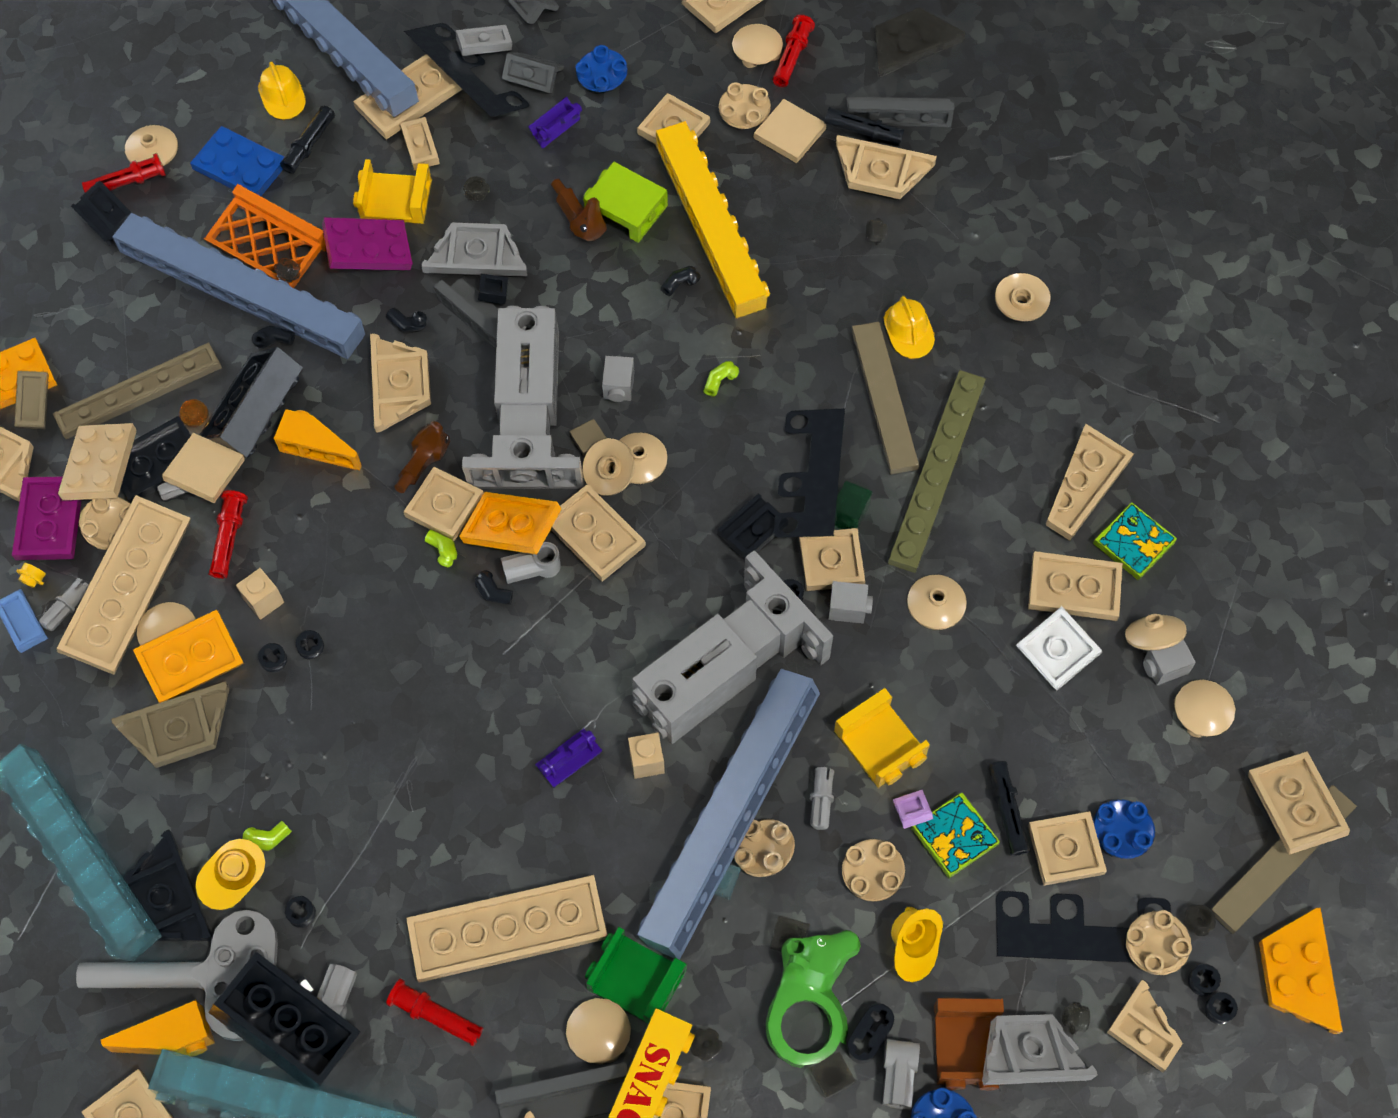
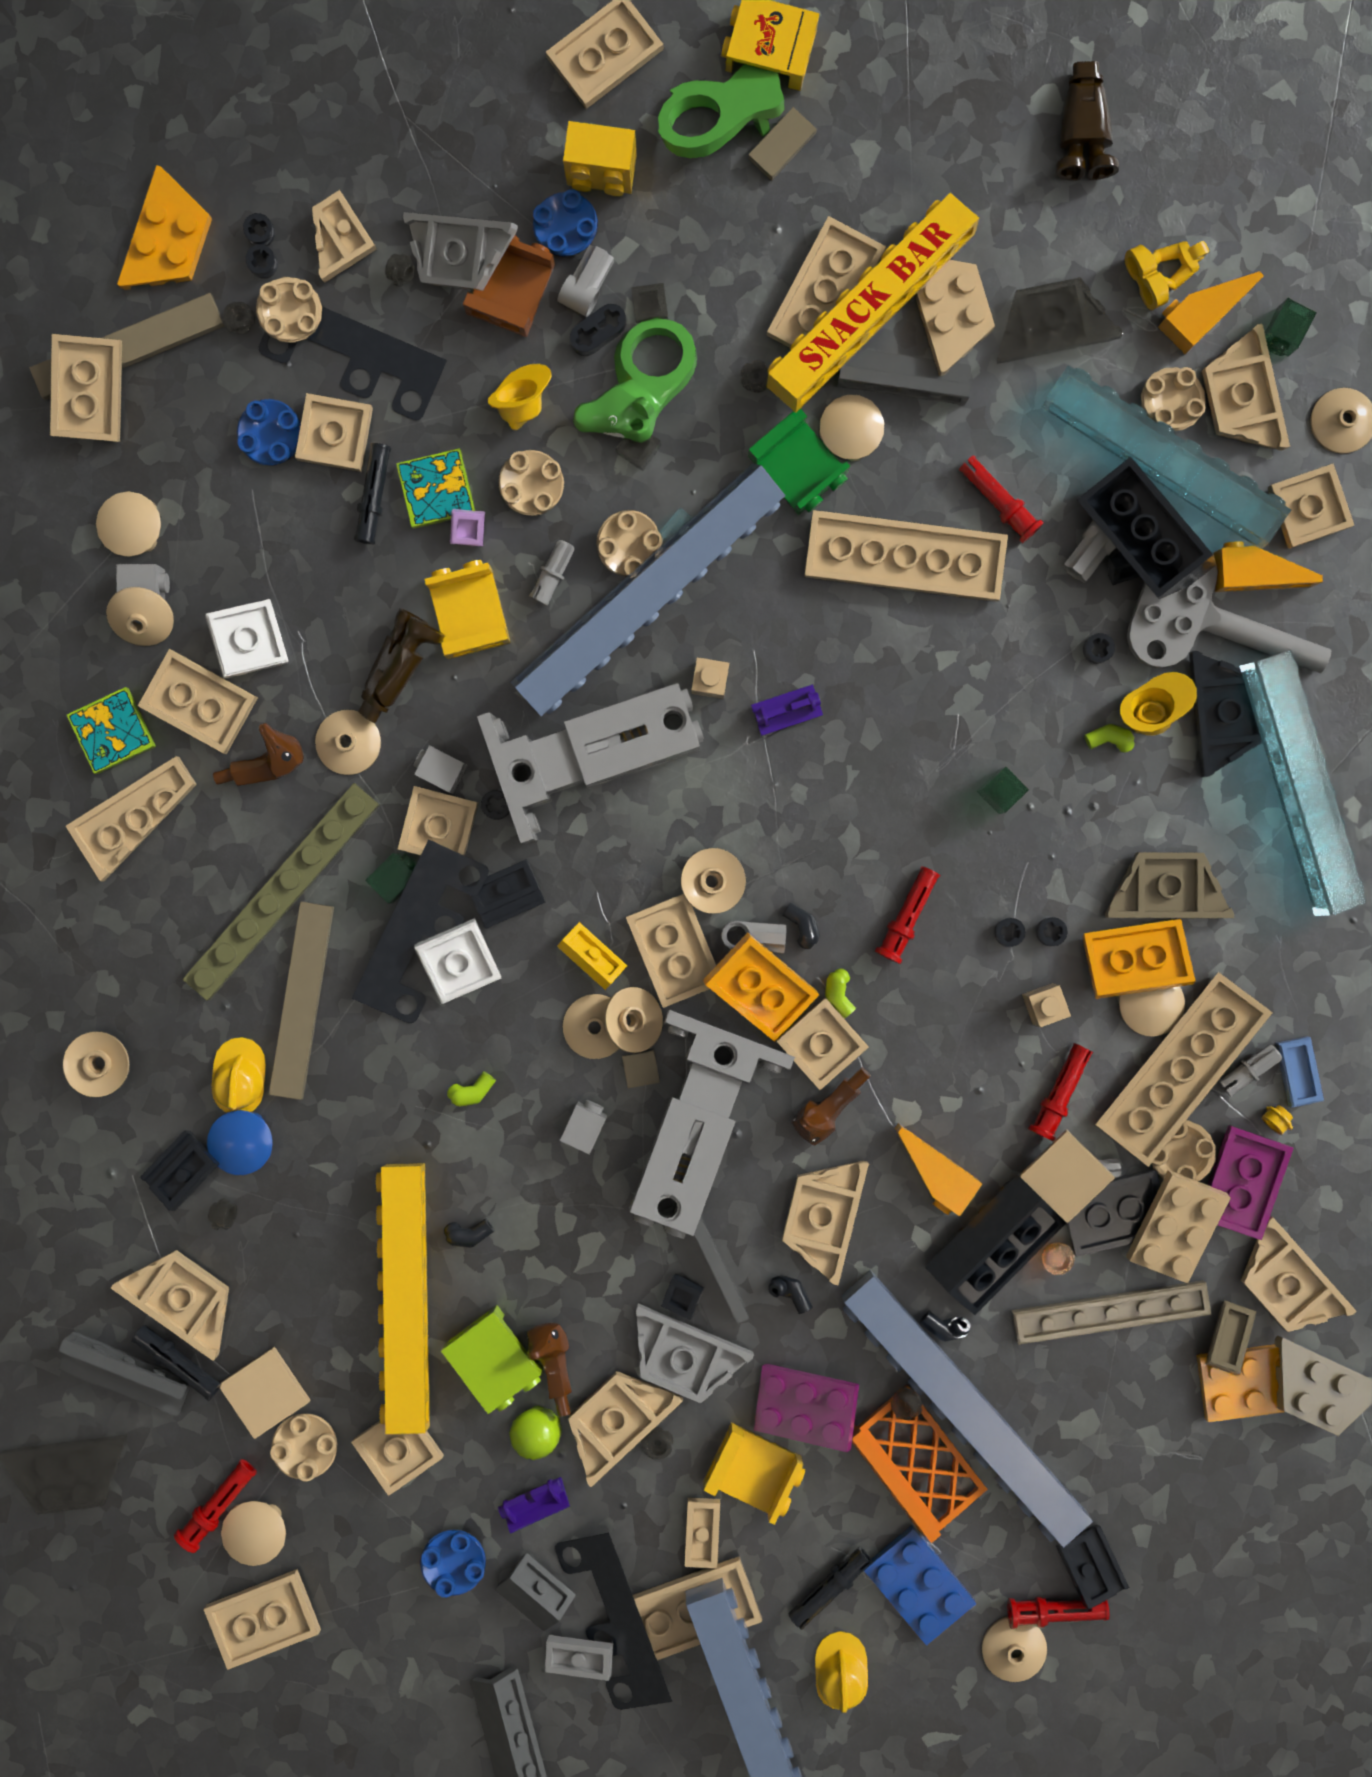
camera: 160 degrees left, 25 degrees up
none -> black plate [140,1130,220,1211]
none -> blue dish [207,1110,273,1175]
none -> reddish brown animal [213,723,304,786]
none -> dark brown piece [358,608,445,723]
none -> white tile [414,918,501,1004]
none -> lime hair [509,1406,562,1460]
none -> yellow plate [557,922,627,990]
none -> tan wing [568,1371,683,1487]
none -> tan dish [681,848,746,914]
none -> red pin [874,866,940,965]
none -> clear green brick [977,766,1029,814]

